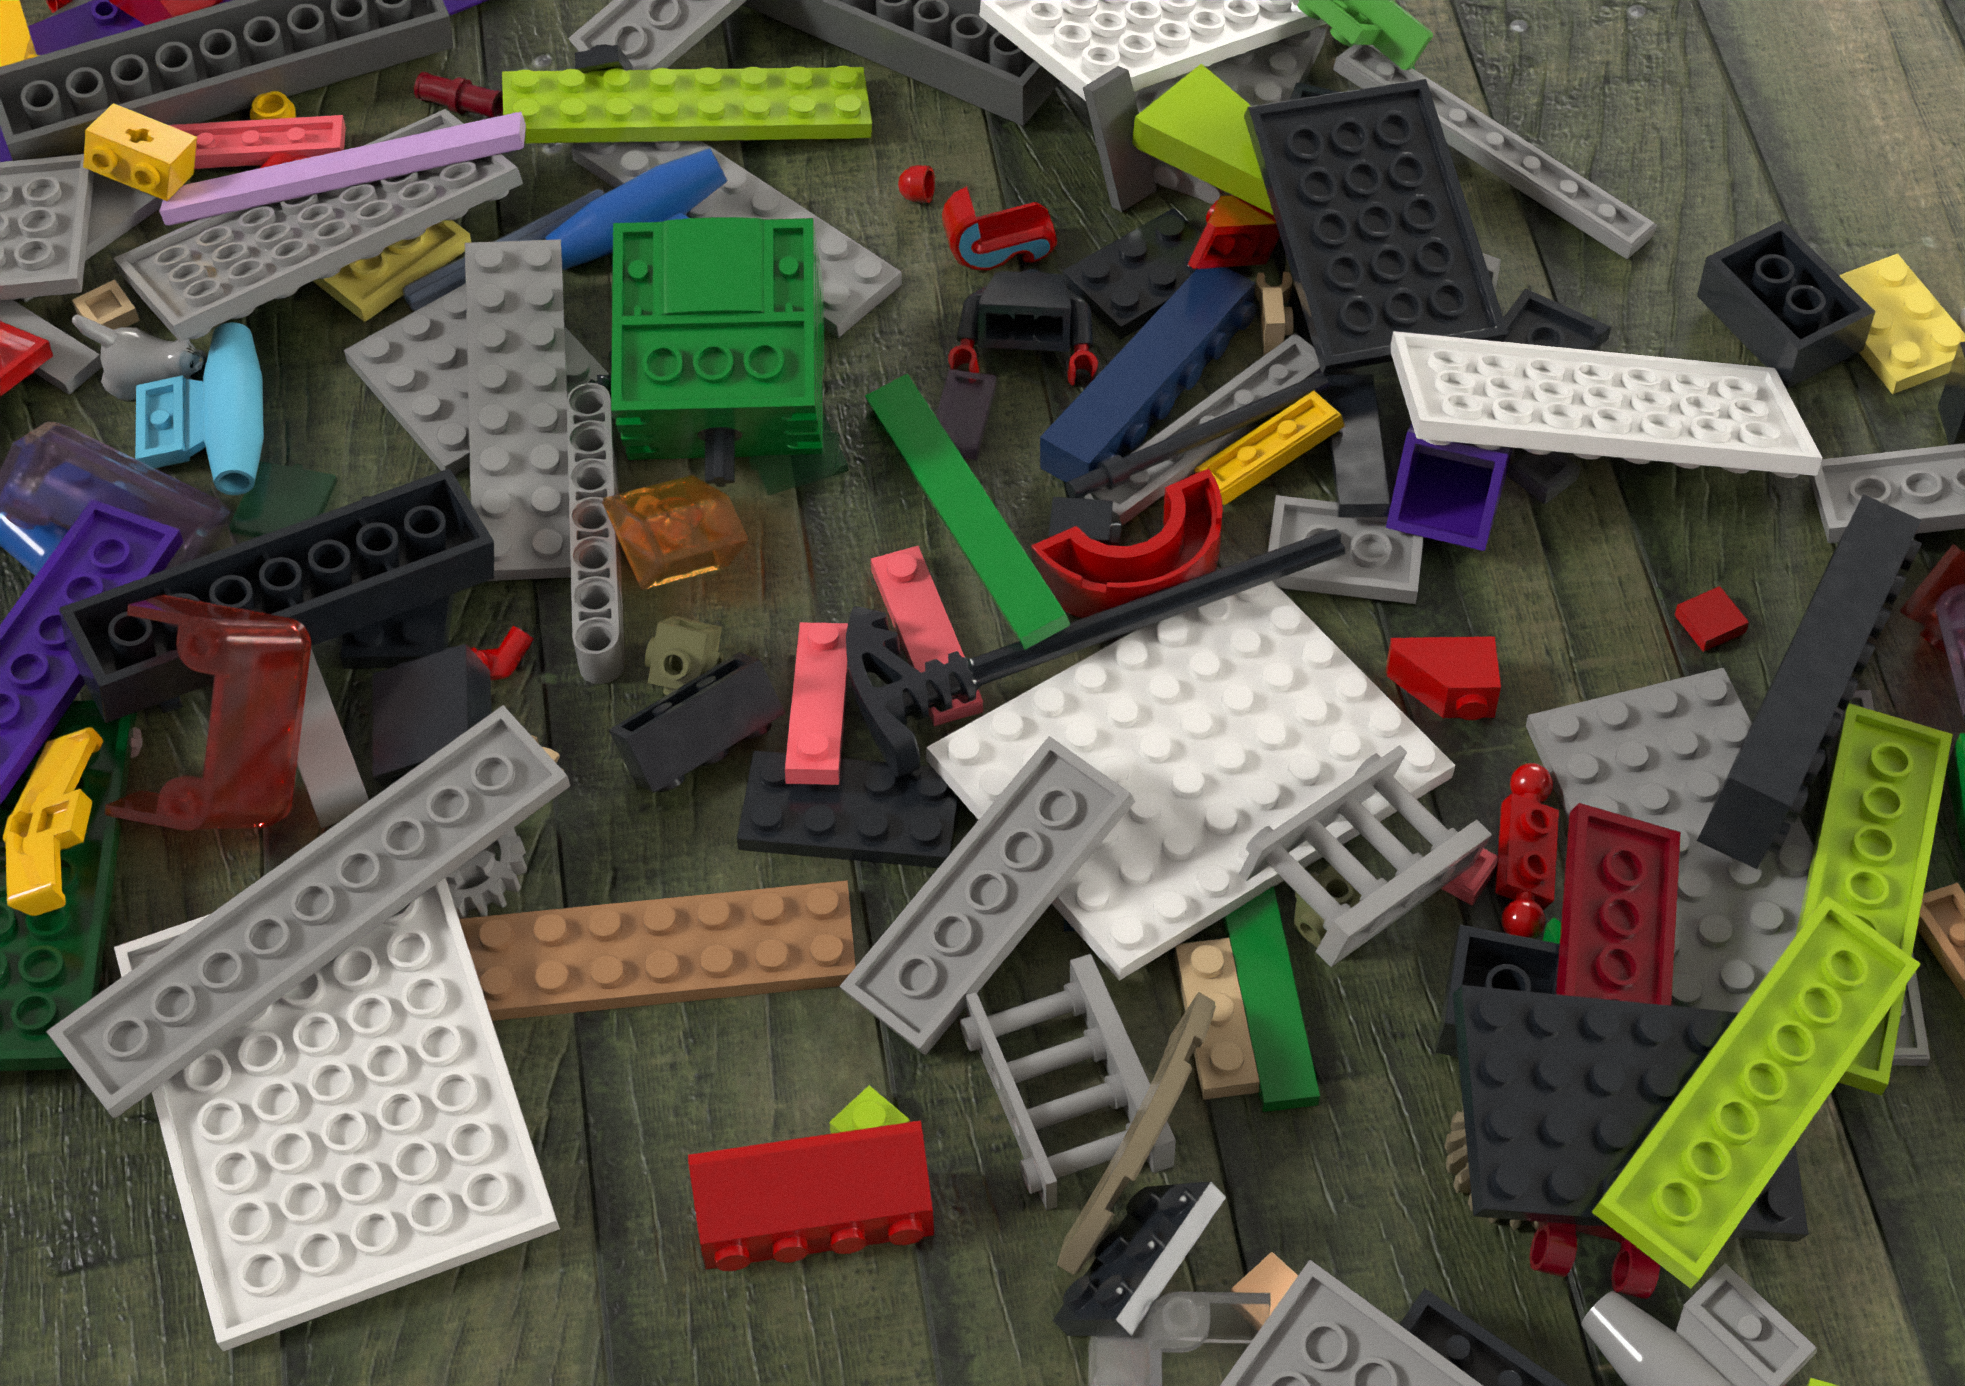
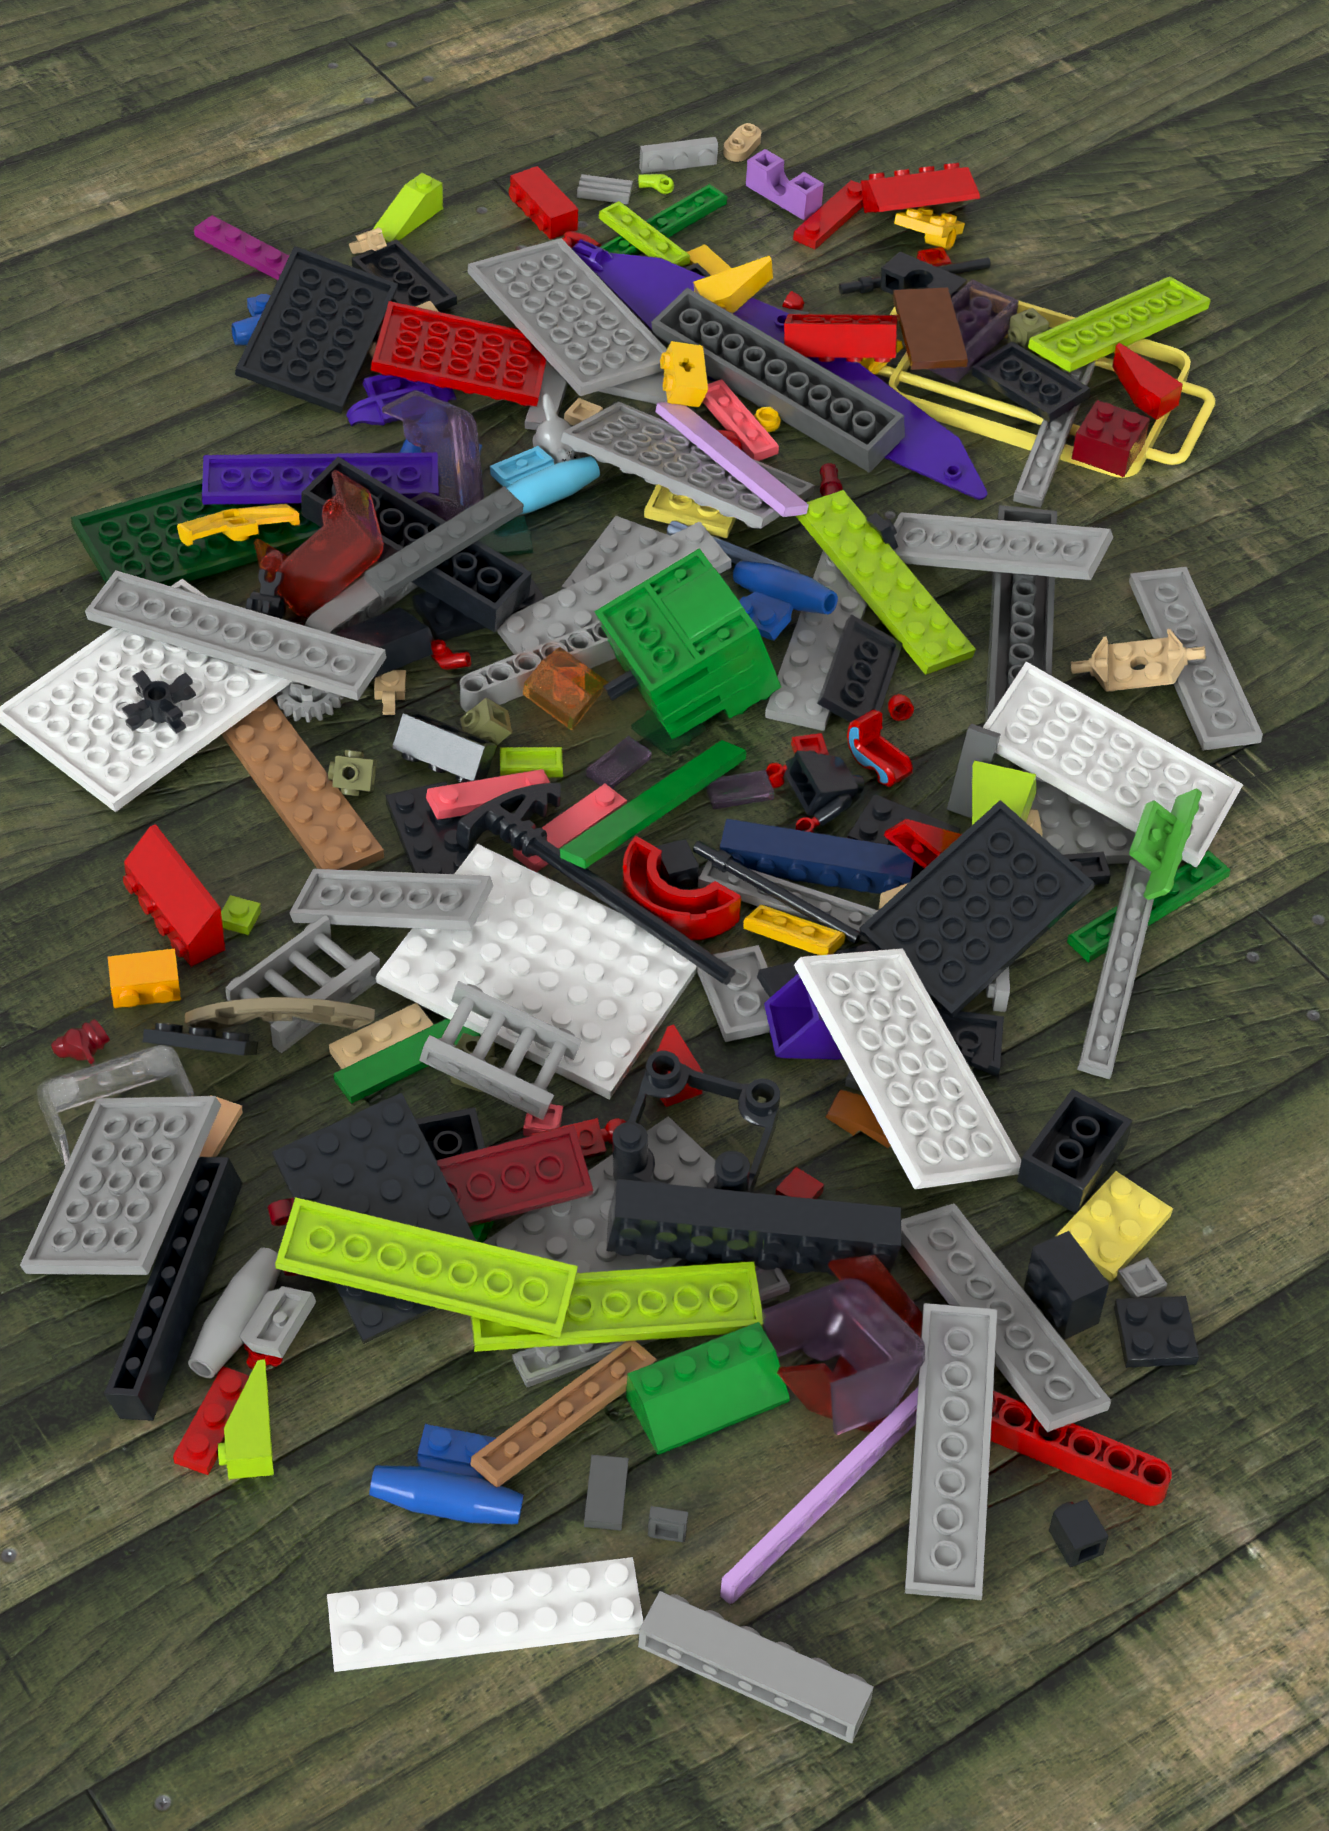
camera: 60 degrees right, 5 degrees down
none -> light orange brick [108,948,181,1008]
none -> black pin [122,670,196,734]
none -> black pin [246,569,287,619]
none -> olive brick [328,750,377,796]
none -> dark grey plate [365,486,524,599]
none -> lime tile [500,747,563,778]
none -> clear purple tile [586,736,651,789]
none -> black piece [612,1051,780,1193]
none -> red tile [791,733,829,755]
none -> black plate [817,614,903,722]
none -> dark orange slope [825,1090,891,1148]

